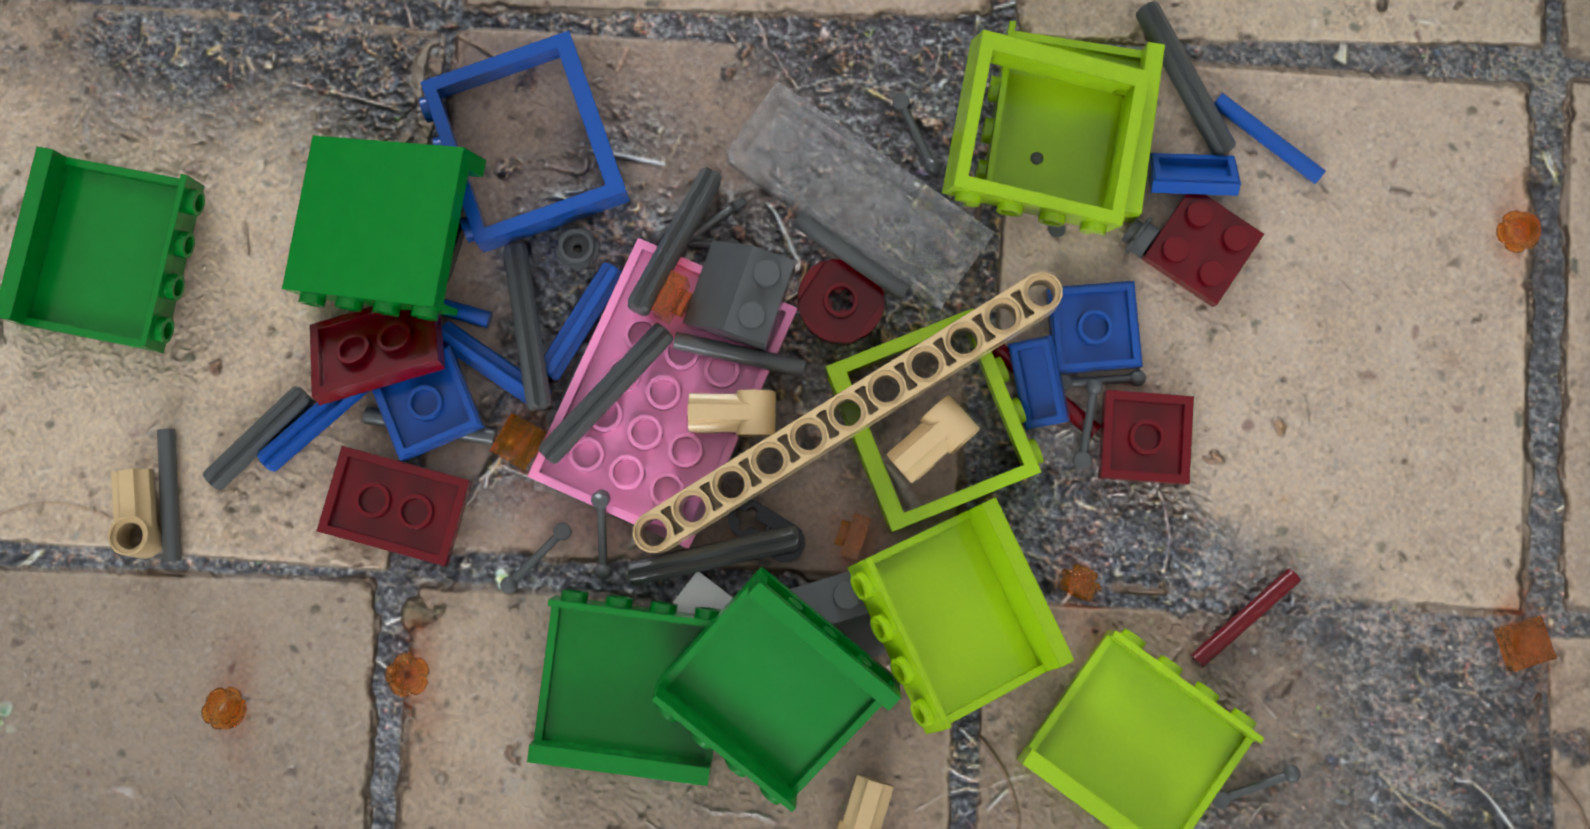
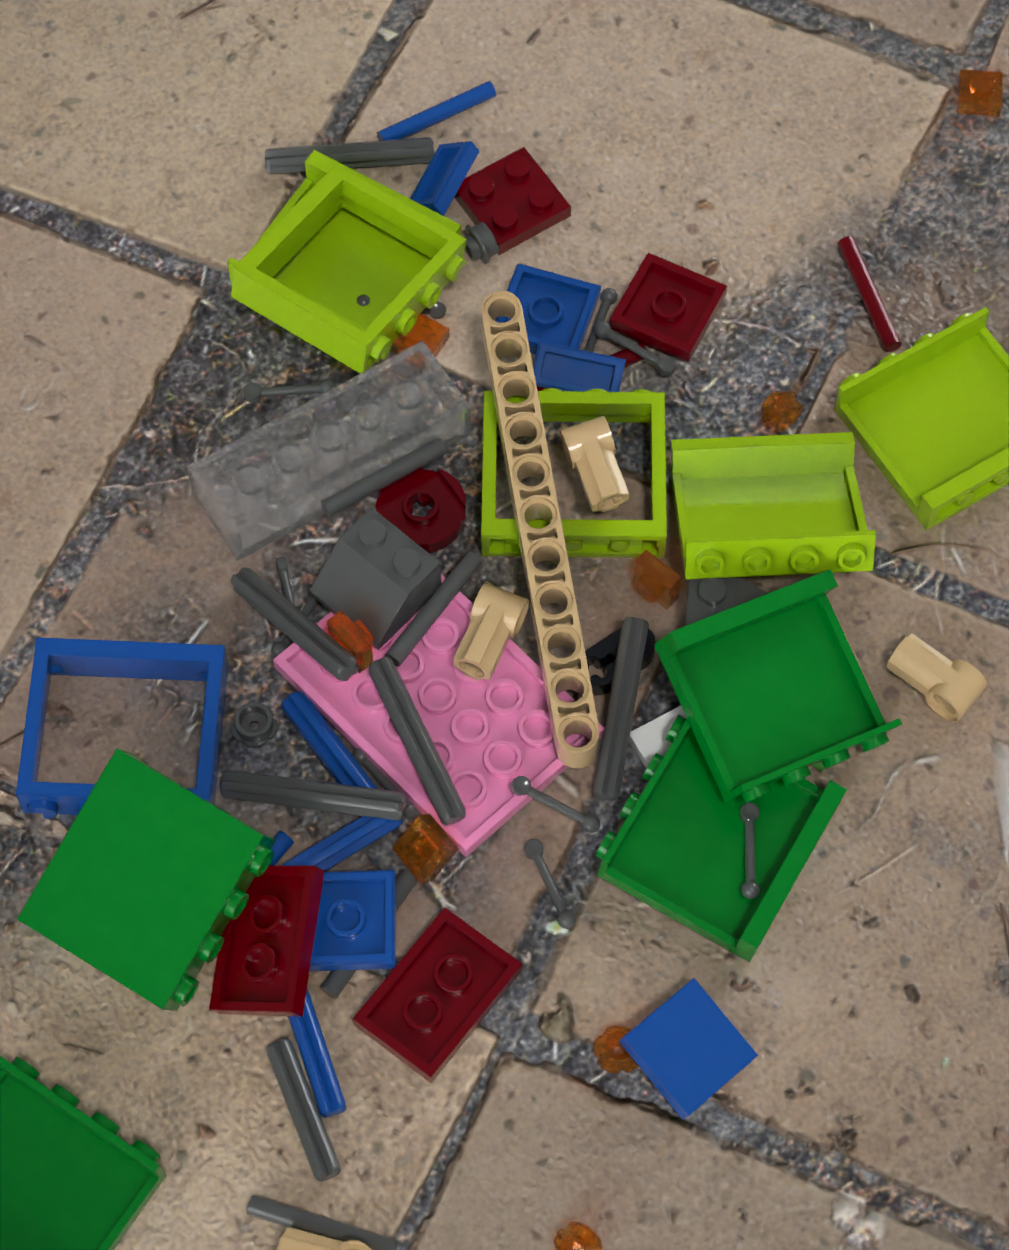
camera: 65 degrees left, 20 degrees down
none -> clear orange plate [390,314,450,370]
none -> blue tile [619,978,758,1120]
none -> dark grey hinge [739,803,760,899]

